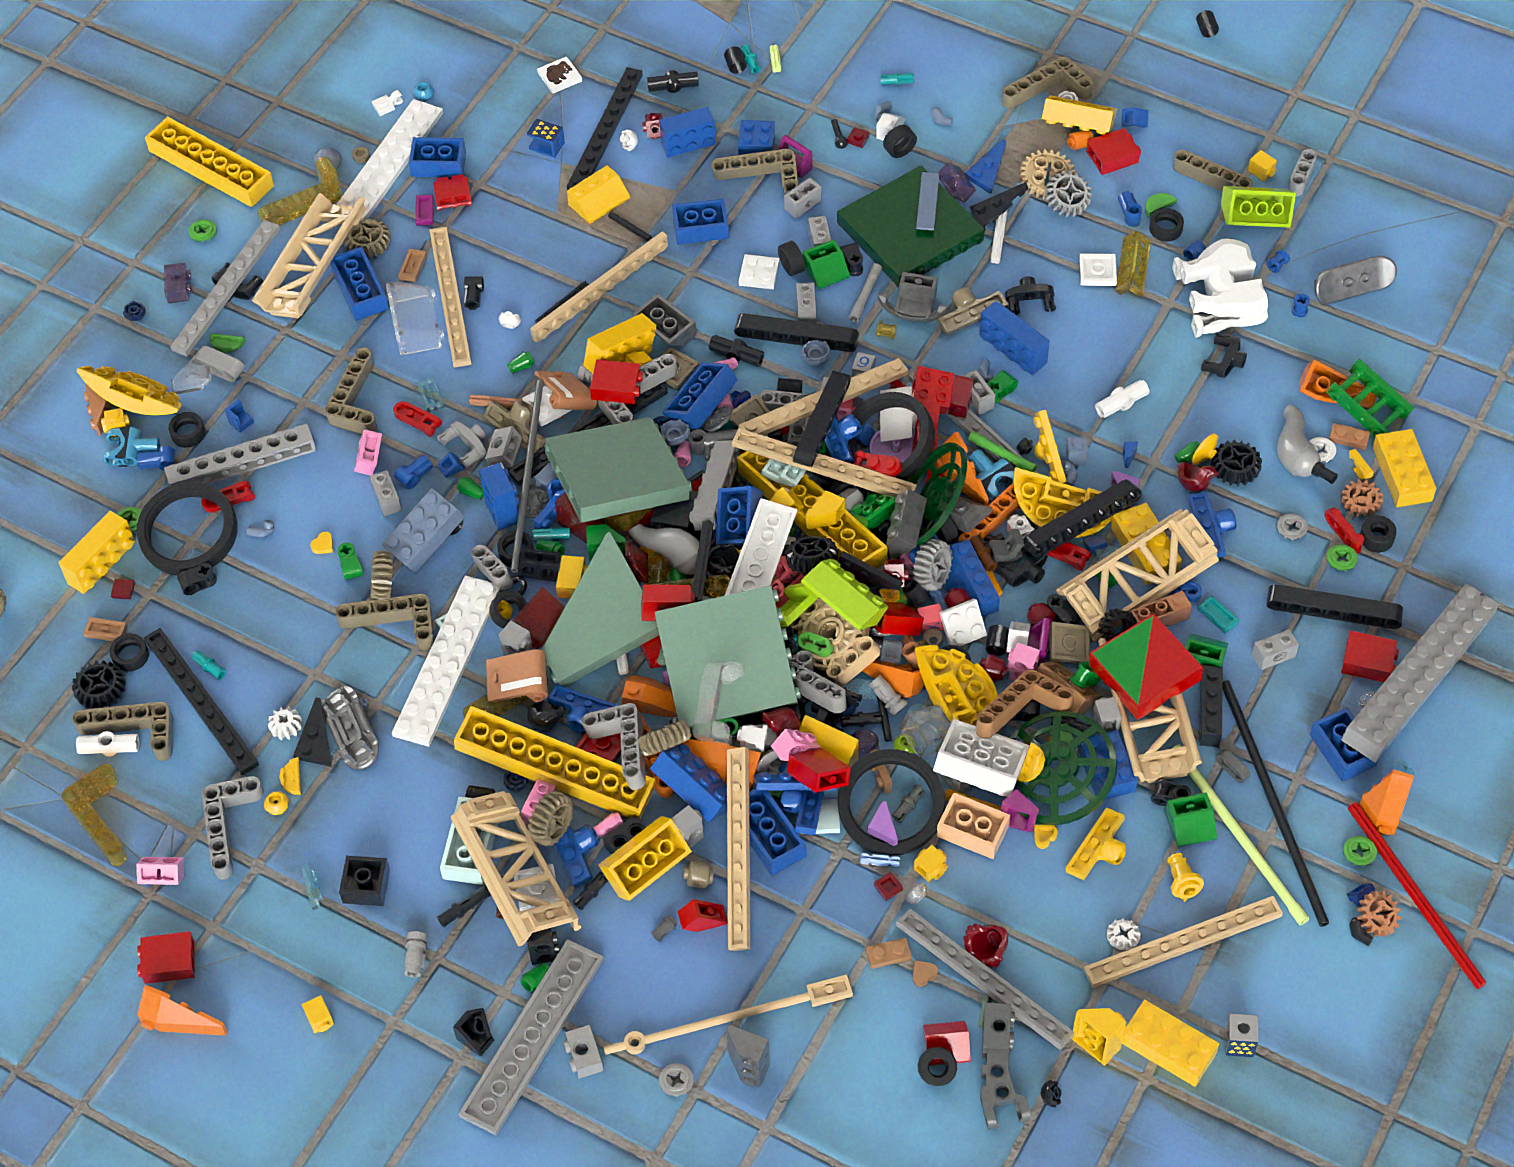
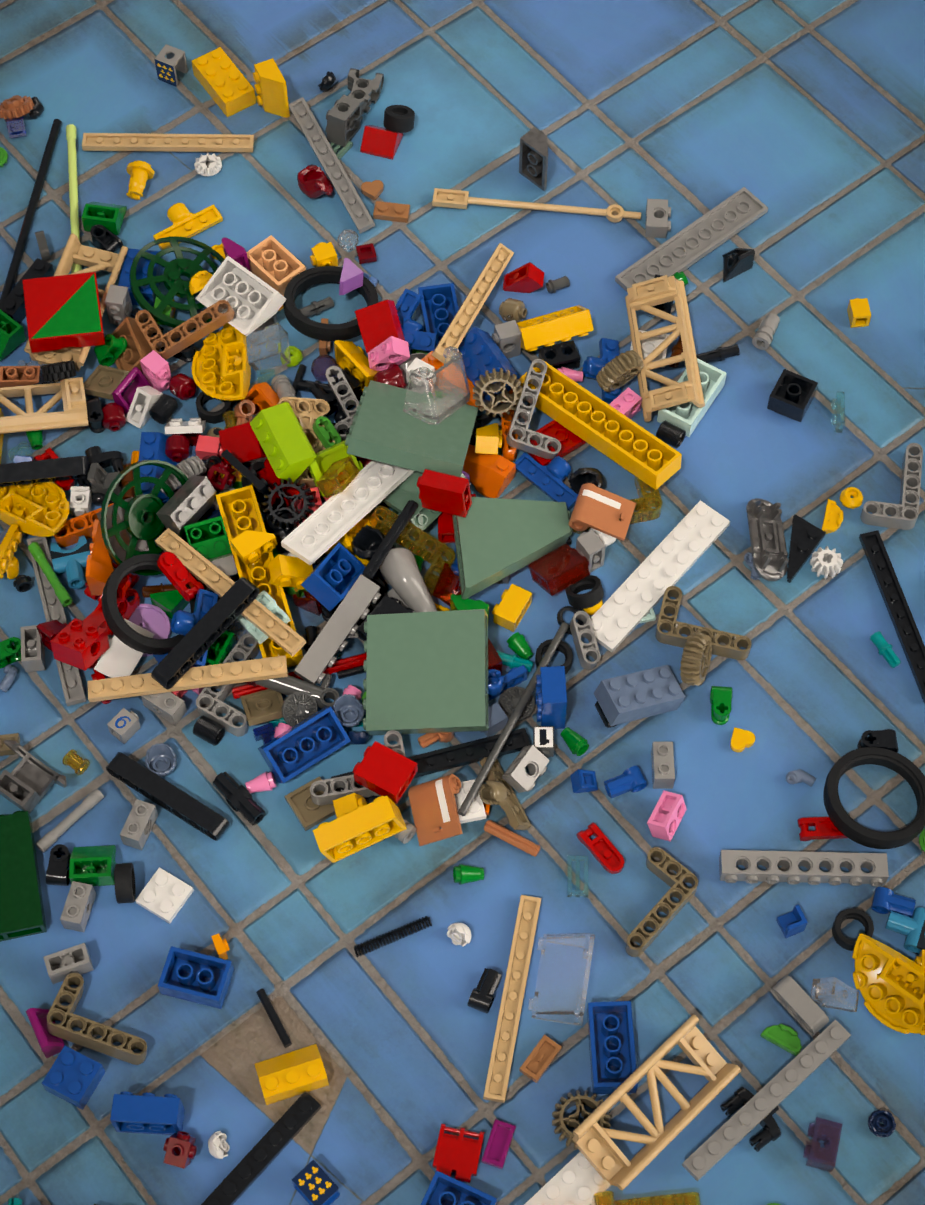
camera: 160 degrees left, 5 degrees up
light grey connector [437,421,487,468] -> none
black brick [518,548,560,582] -> none
tan plate [530,231,668,343] -> none
black pin [572,871,608,910] -> none
flat silver slope [632,293,697,346] -> none
light grey gear [659,1063,694,1098] -> none
none -> light orange plate [211,933,230,960]
none -> clear yellow brick [316,456,360,498]
none -> yellow slope [475,423,502,455]

